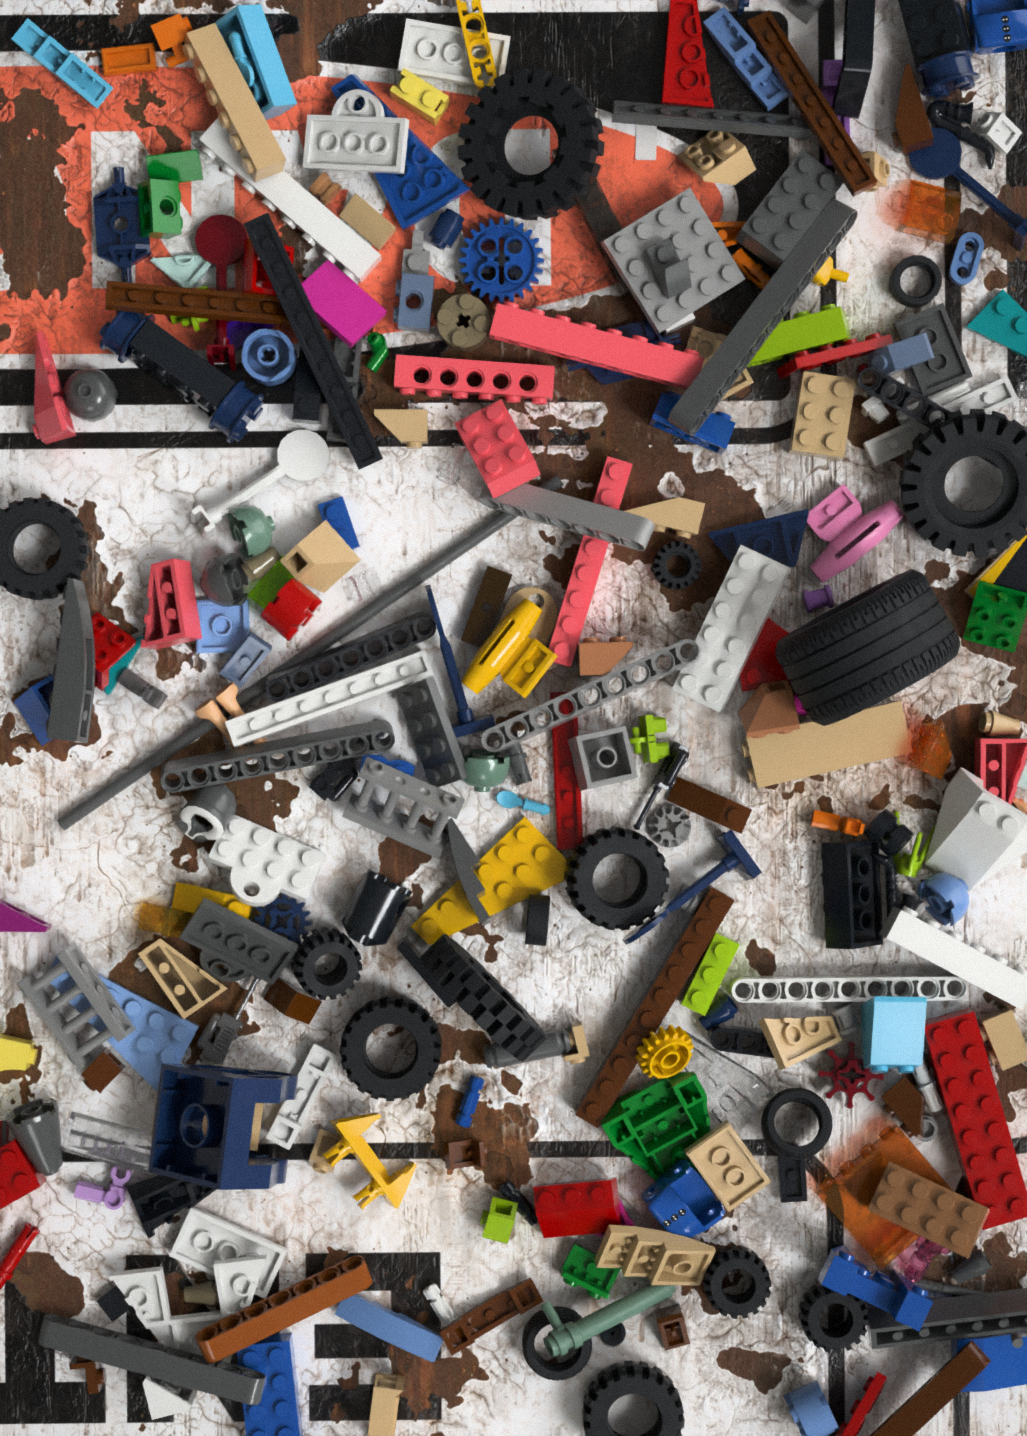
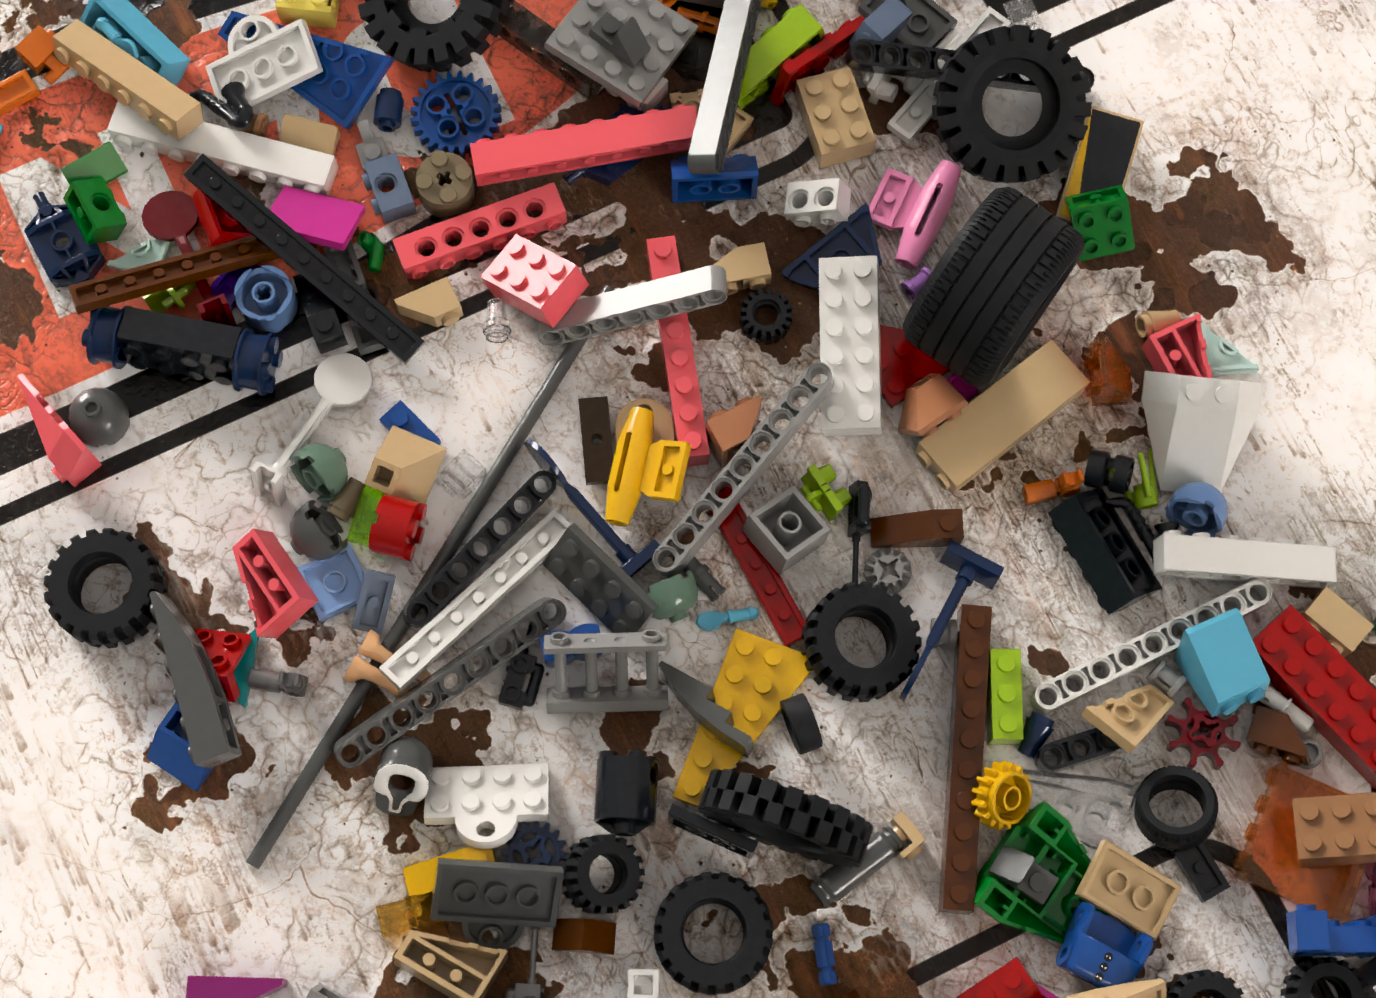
camera: 30 degrees left, 15 degrees down
none -> black piece [190,81,254,130]
none -> white brick [784,178,851,227]
none -> dark grey slope [988,845,1059,906]

